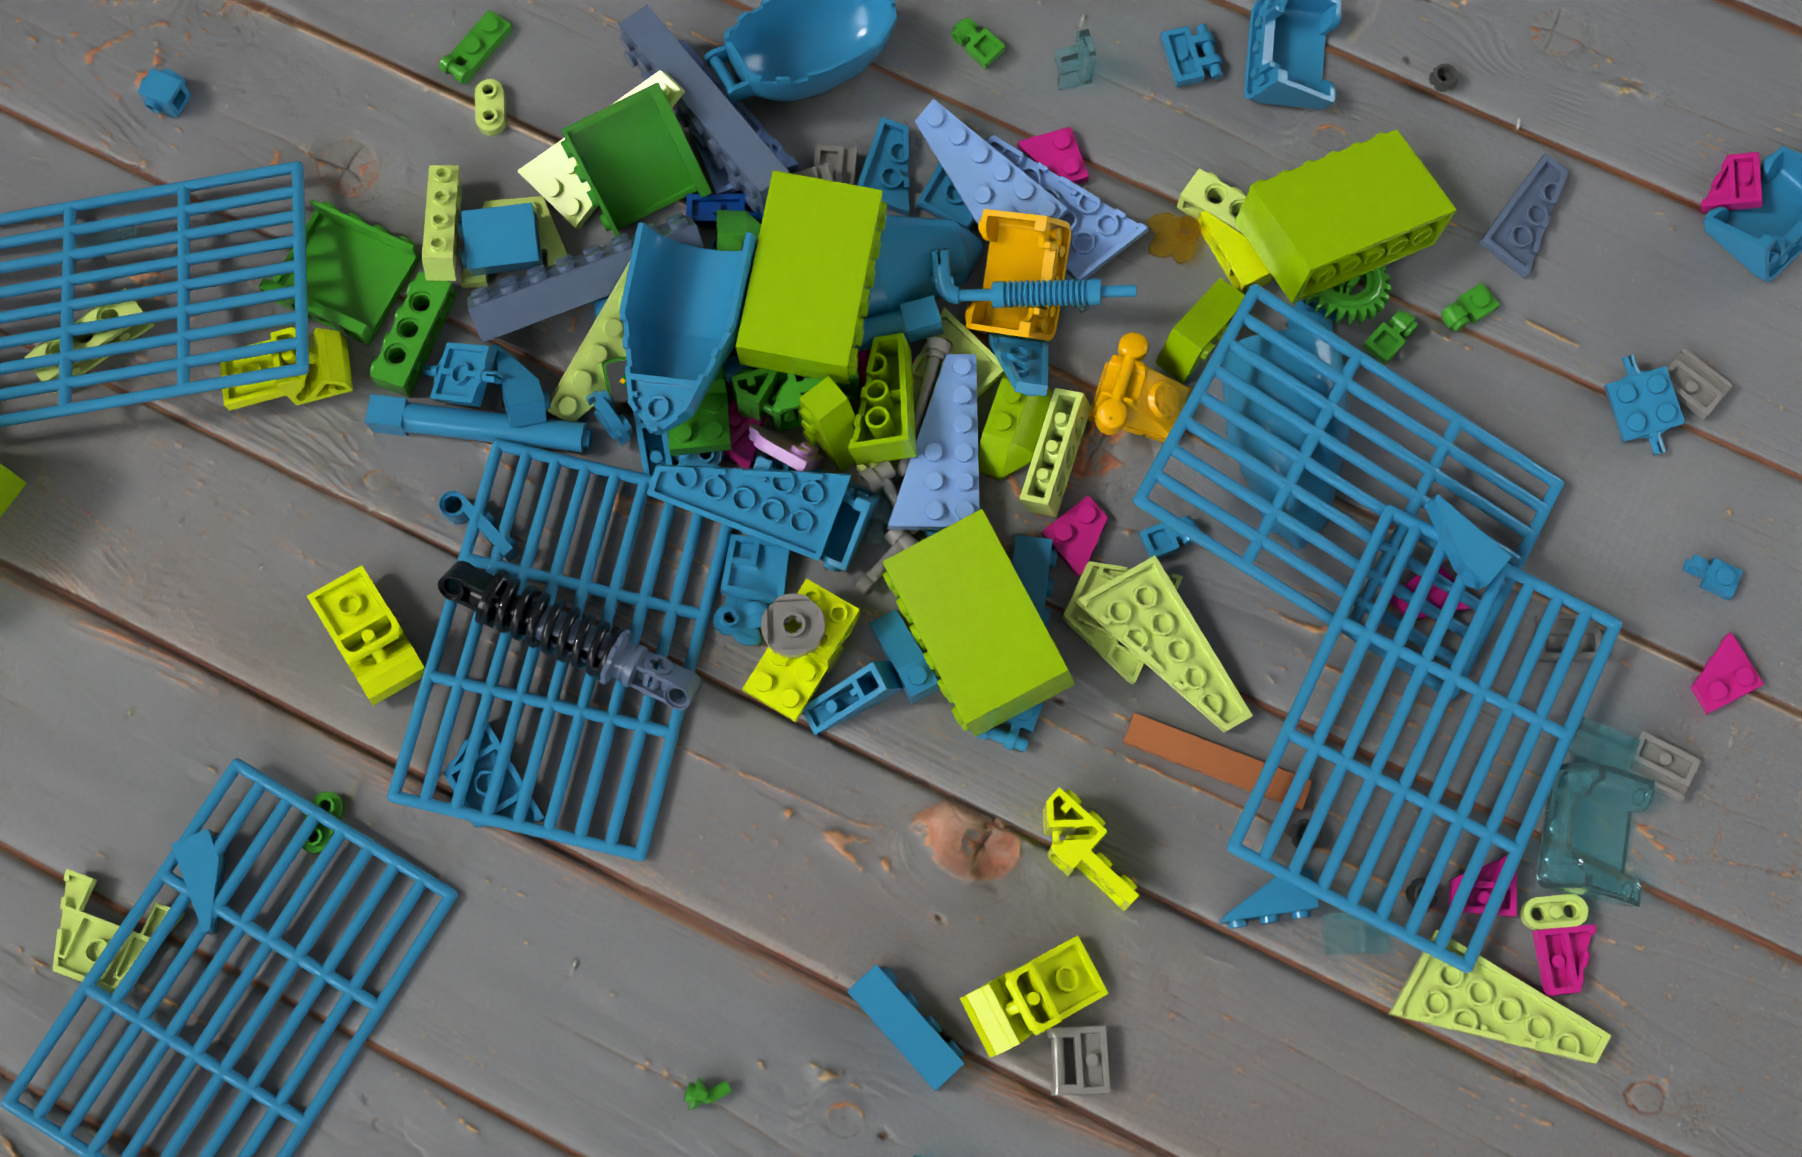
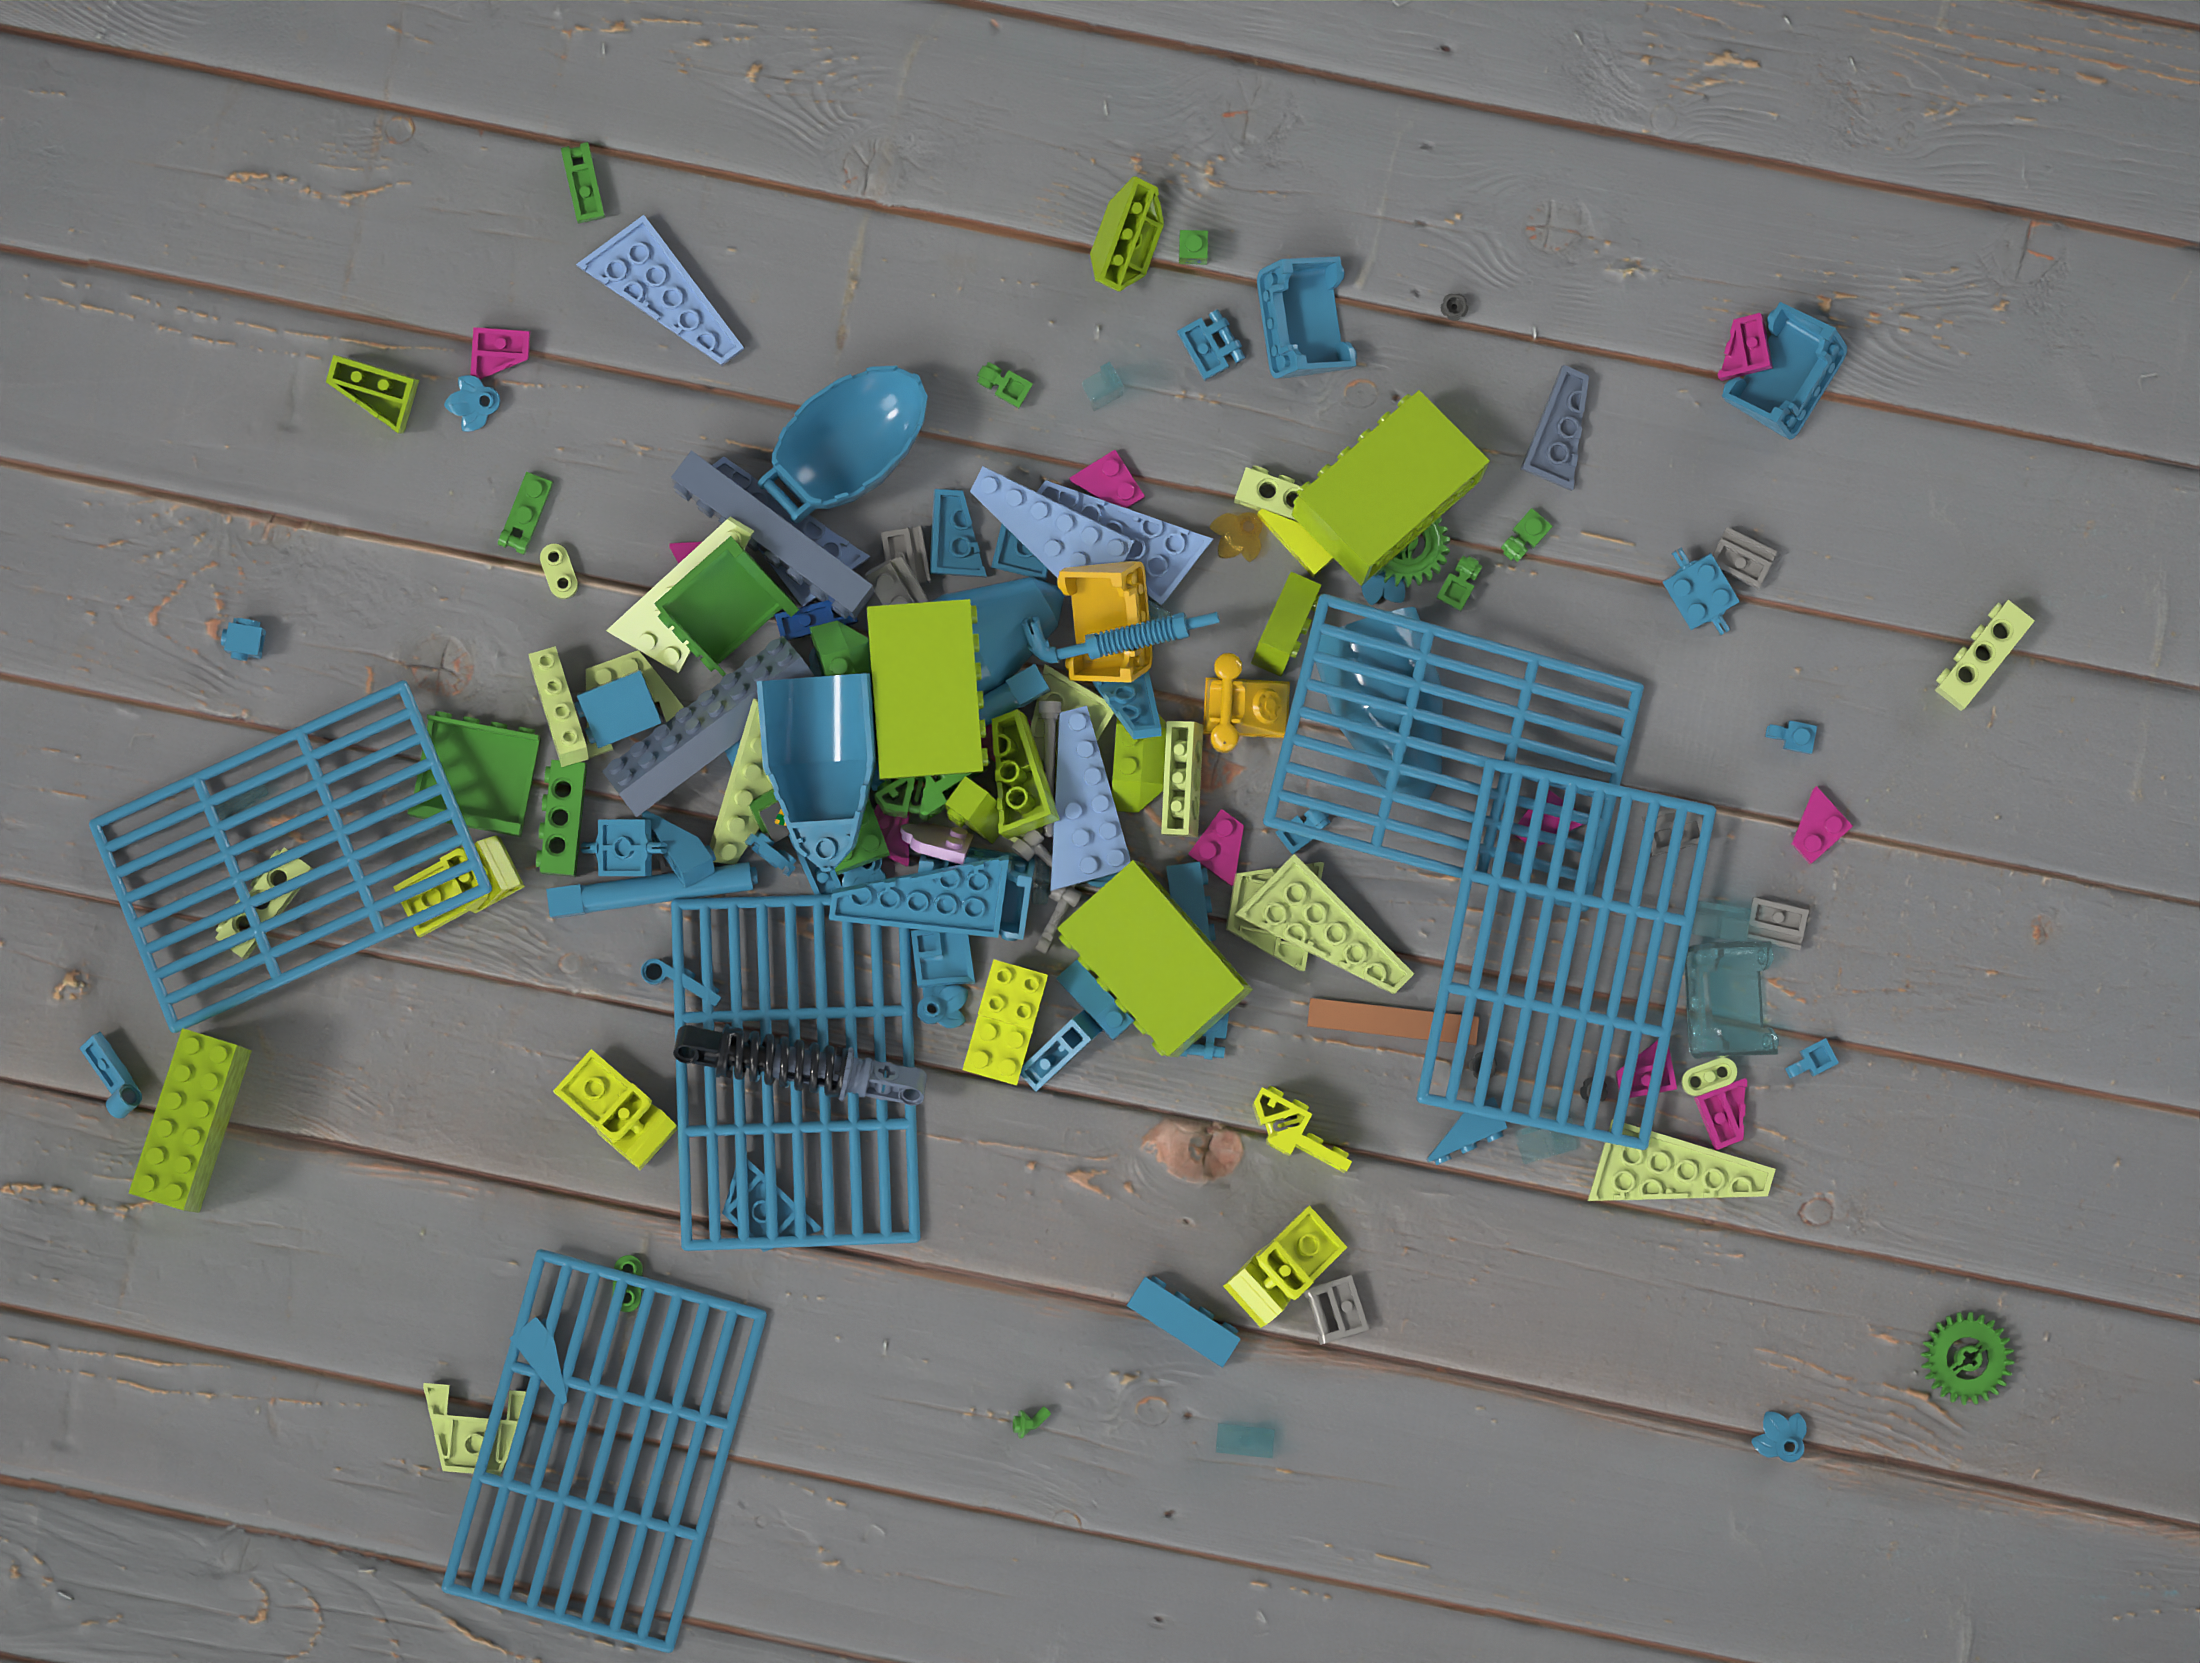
camera: 20 degrees left, 10 degrees up
light grey plate [761,593,825,658] -> none
dark azure slope [1425,494,1512,590] -> none
none -> dark azure plate [1785,1038,1839,1078]

